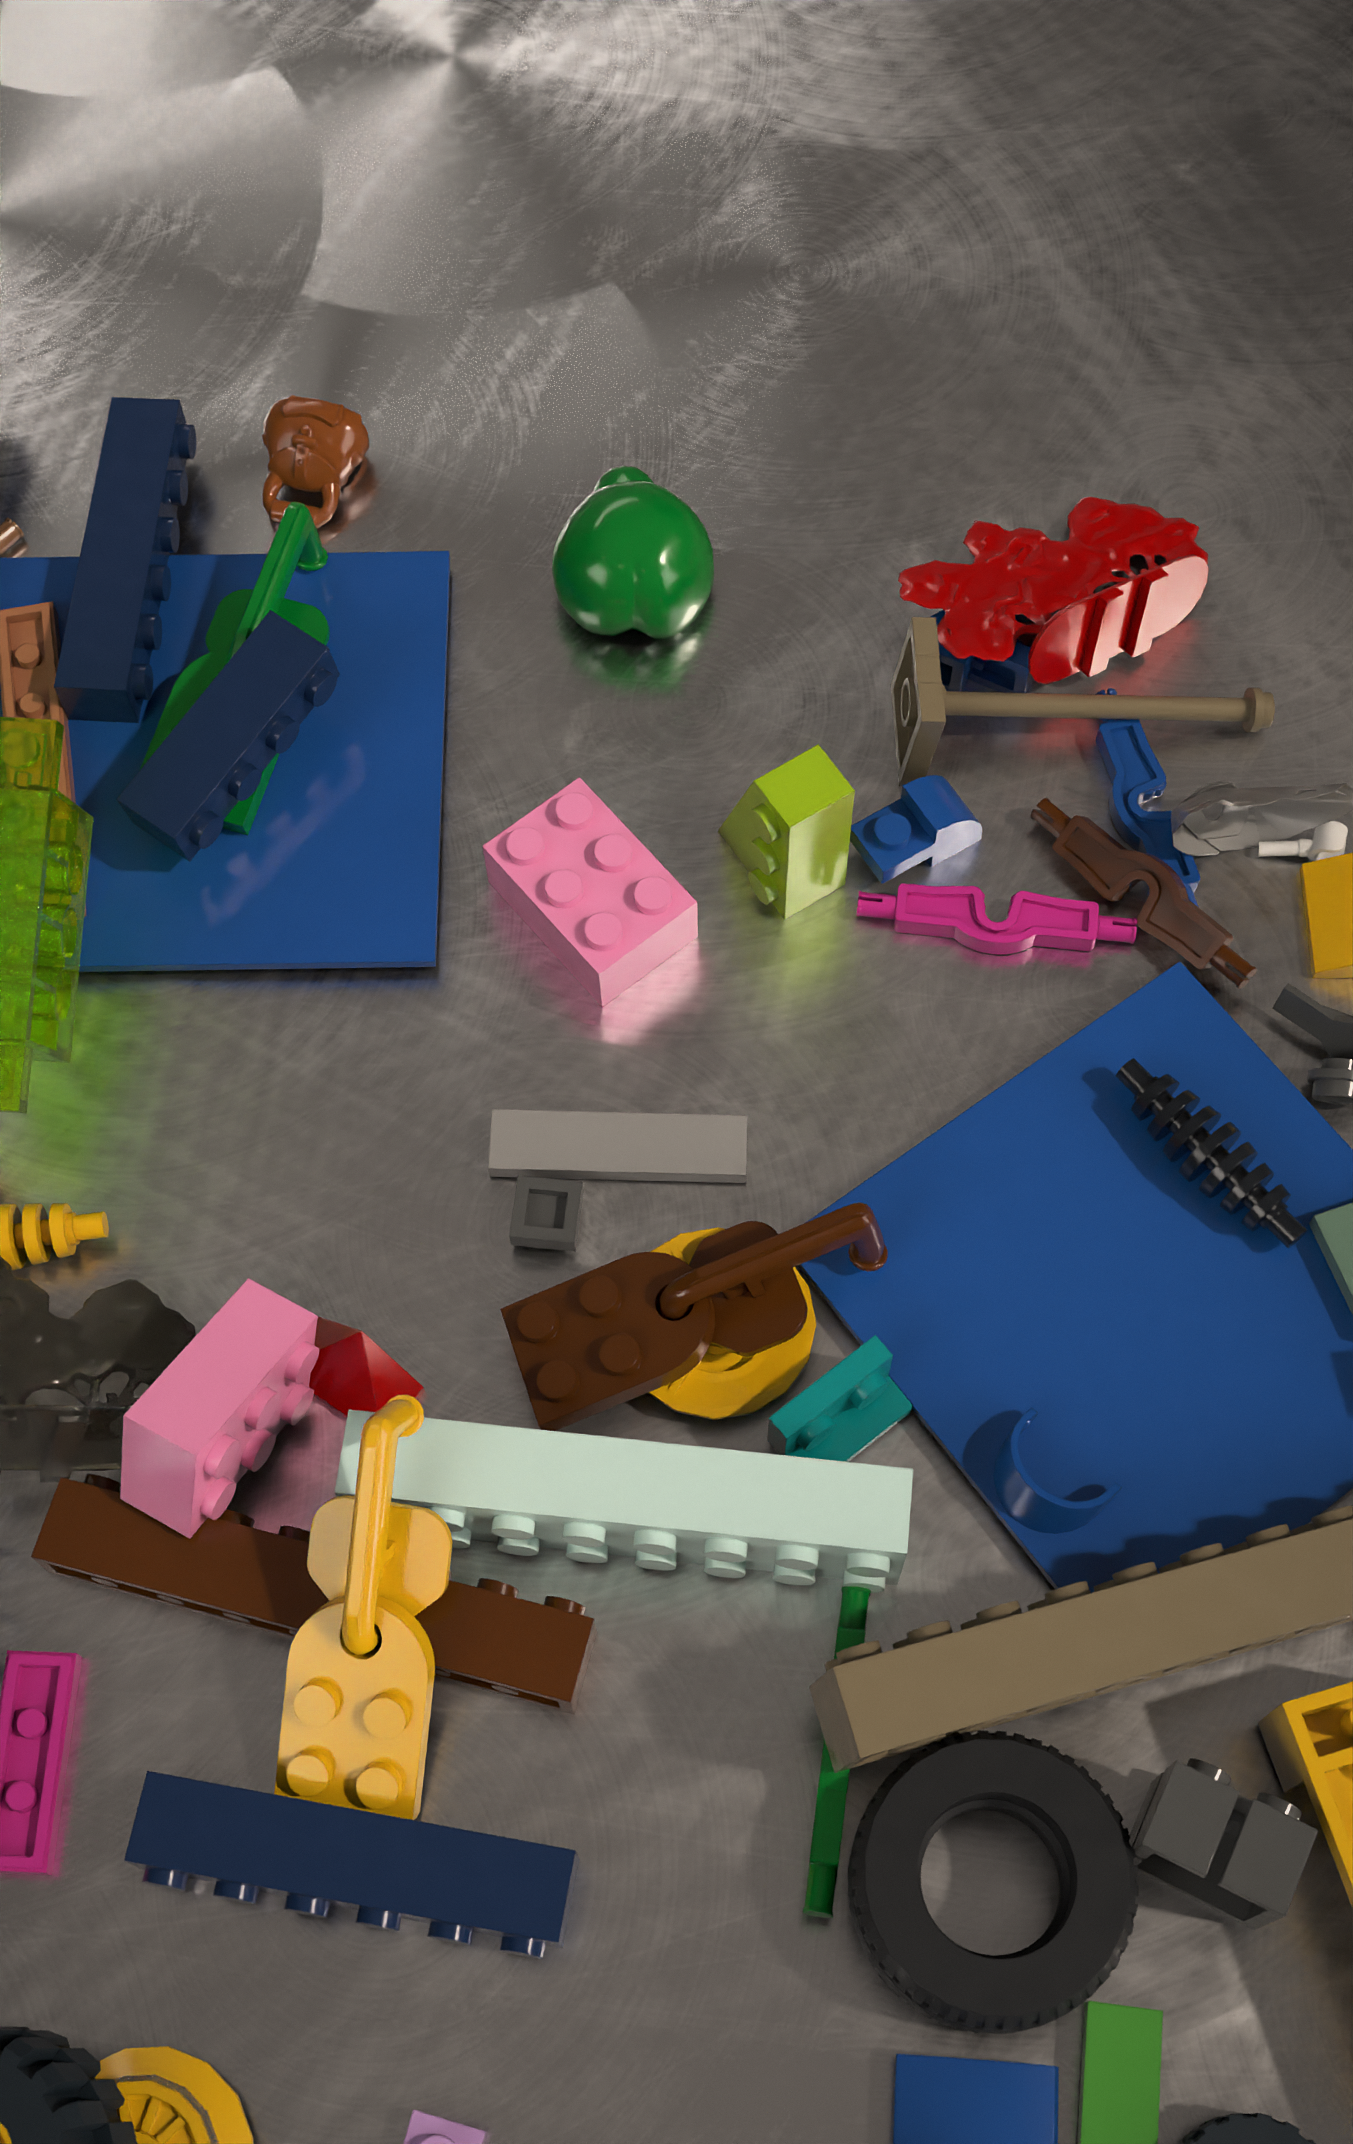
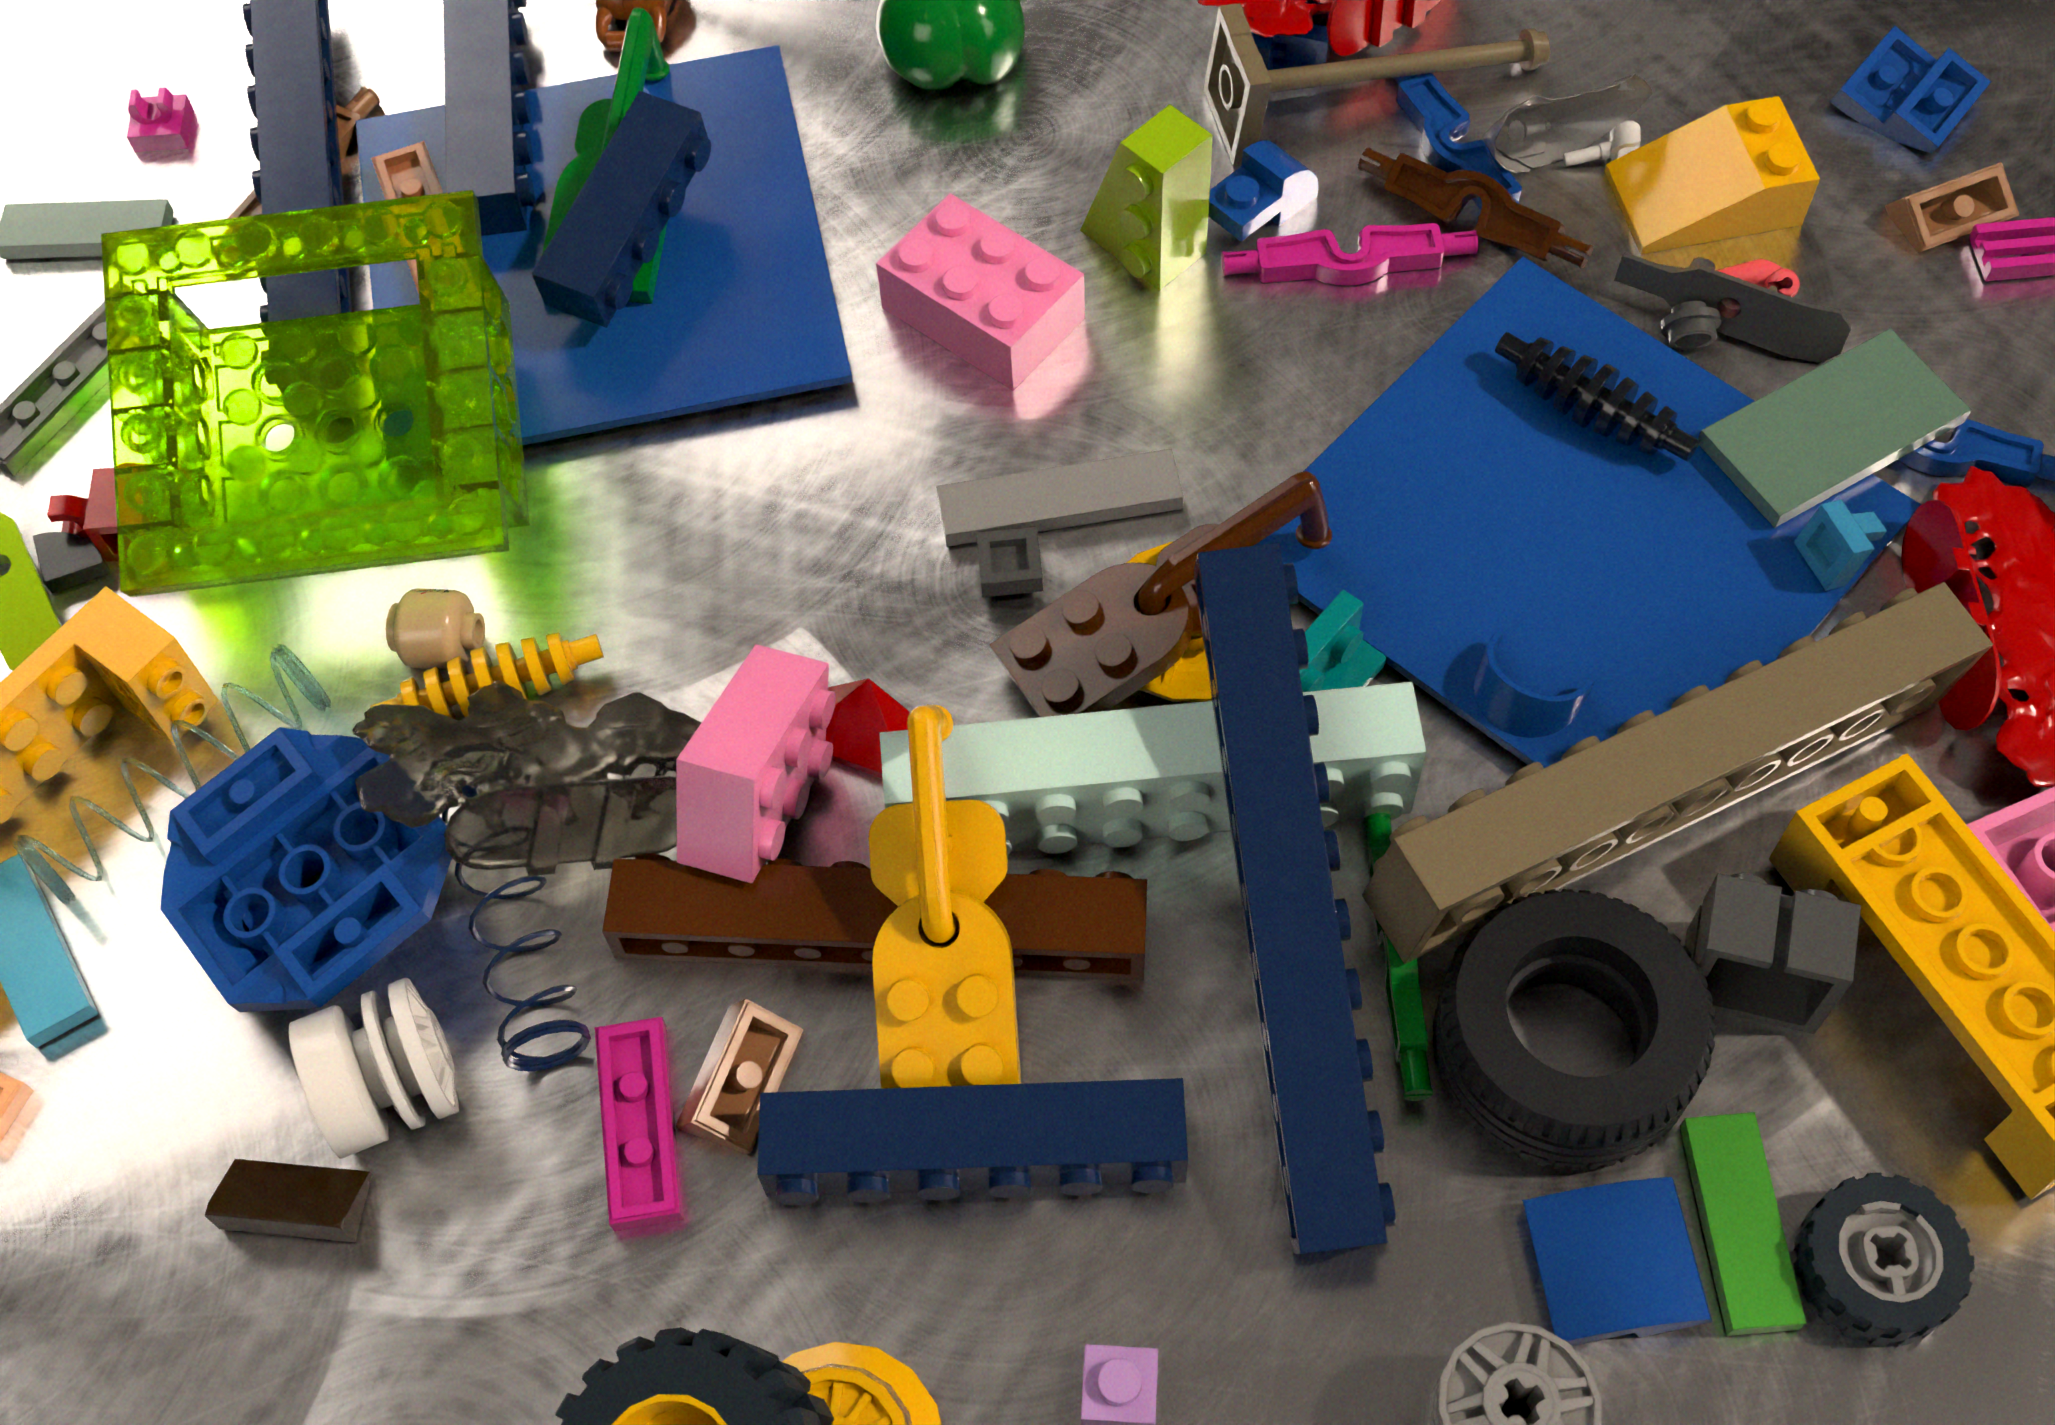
camera: 10 degrees left, 5 degrees down
none -> medium nougat slope [676,999,804,1154]
none -> dark blue brick [1193,543,1396,1254]

